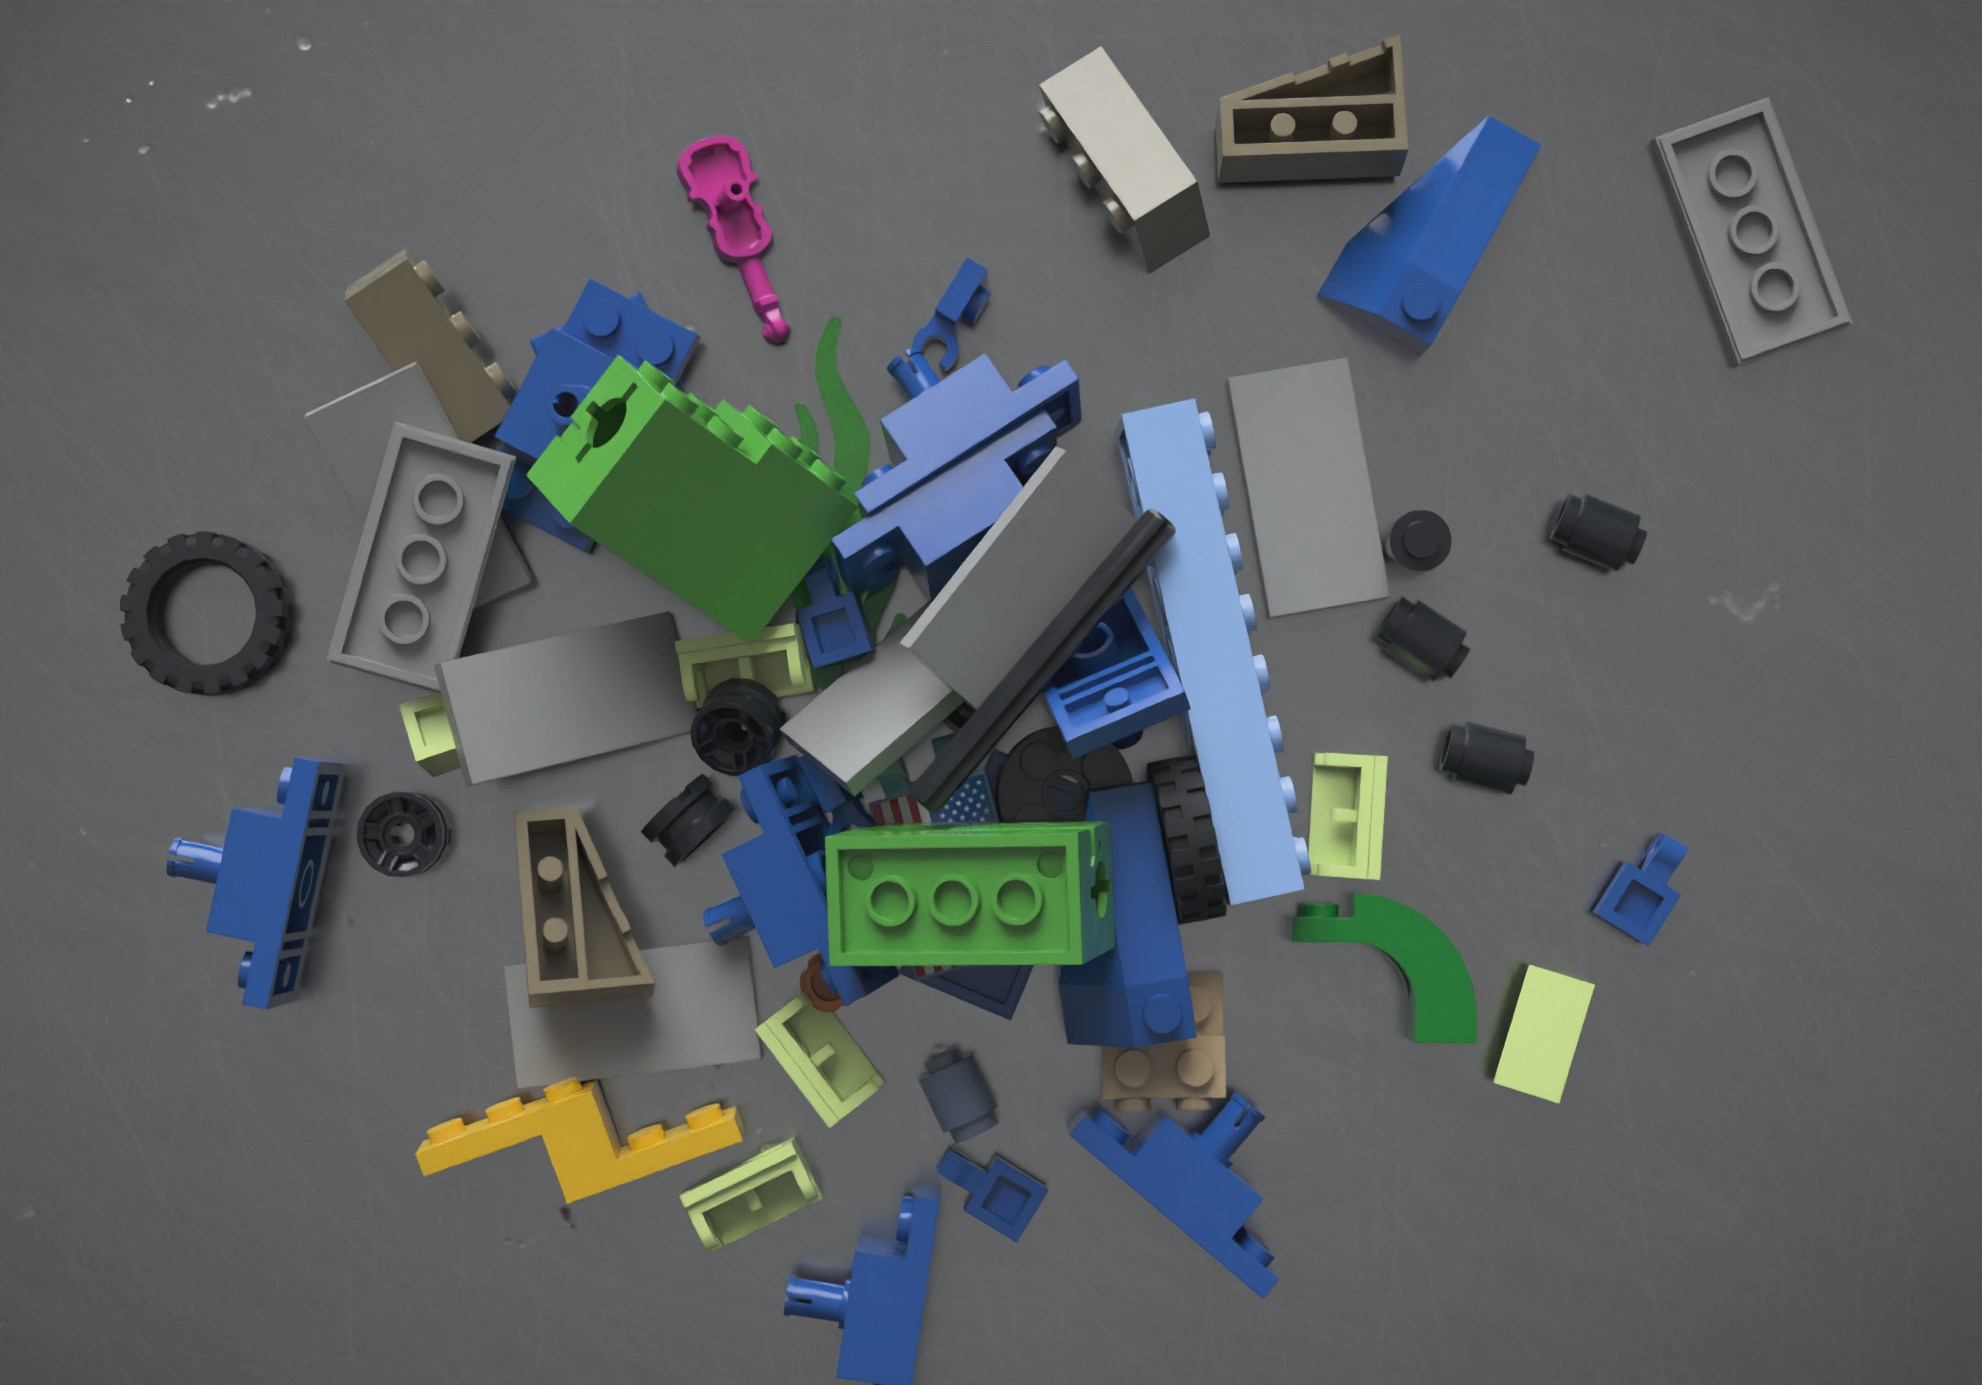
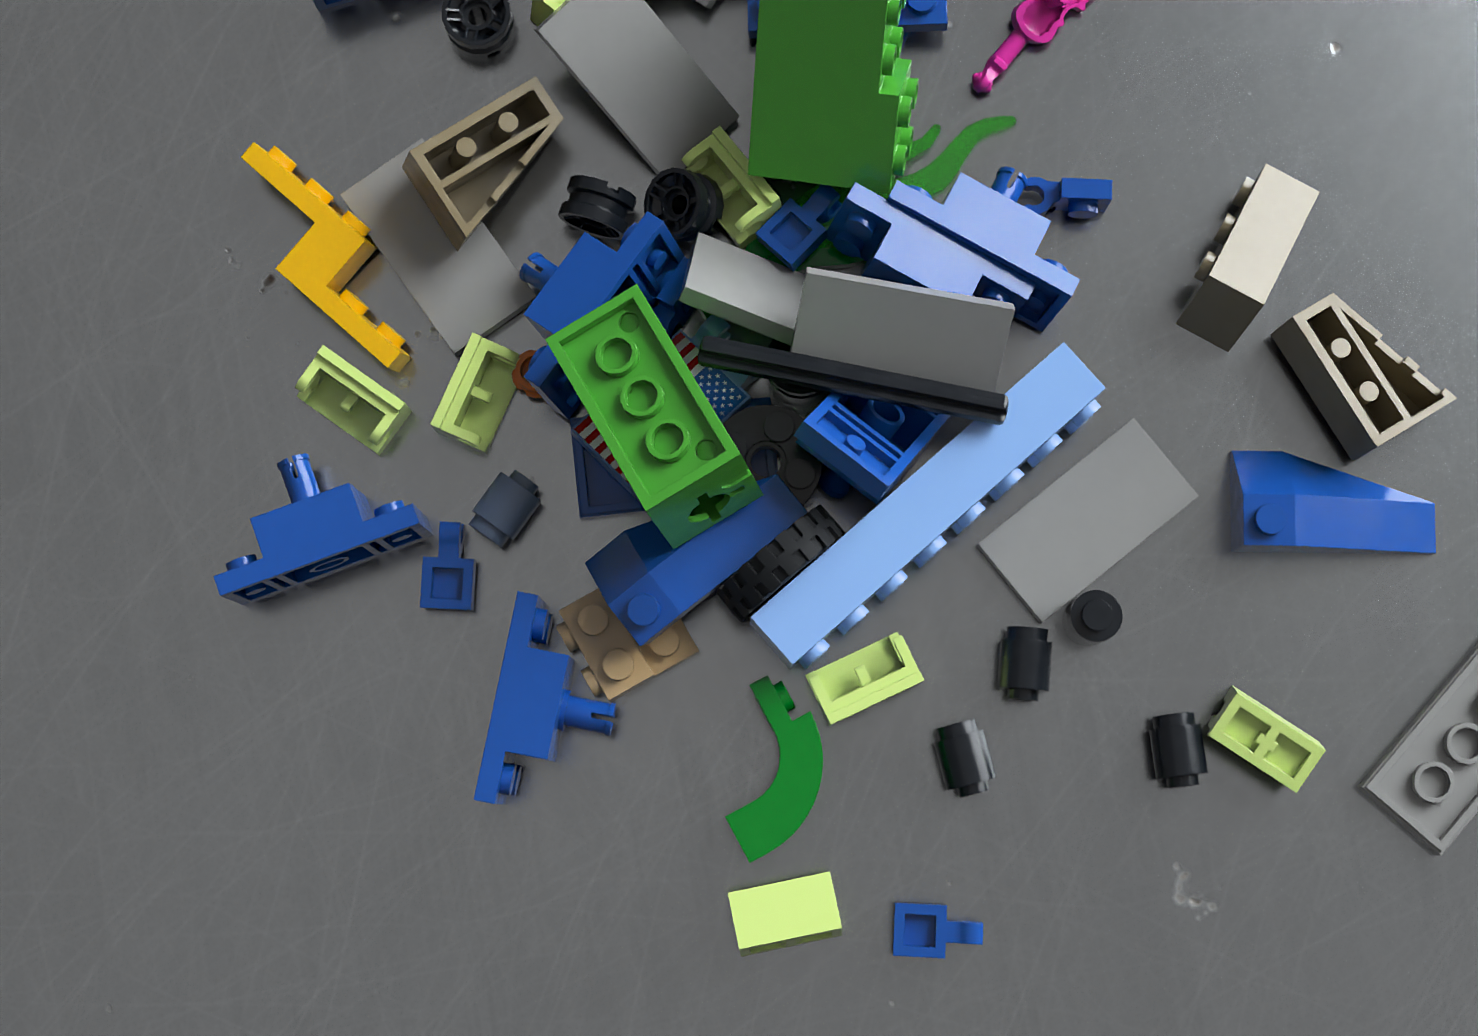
camera: 65 degrees right, 5 degrees down
none -> yellowish green hinge [1207,685,1326,793]

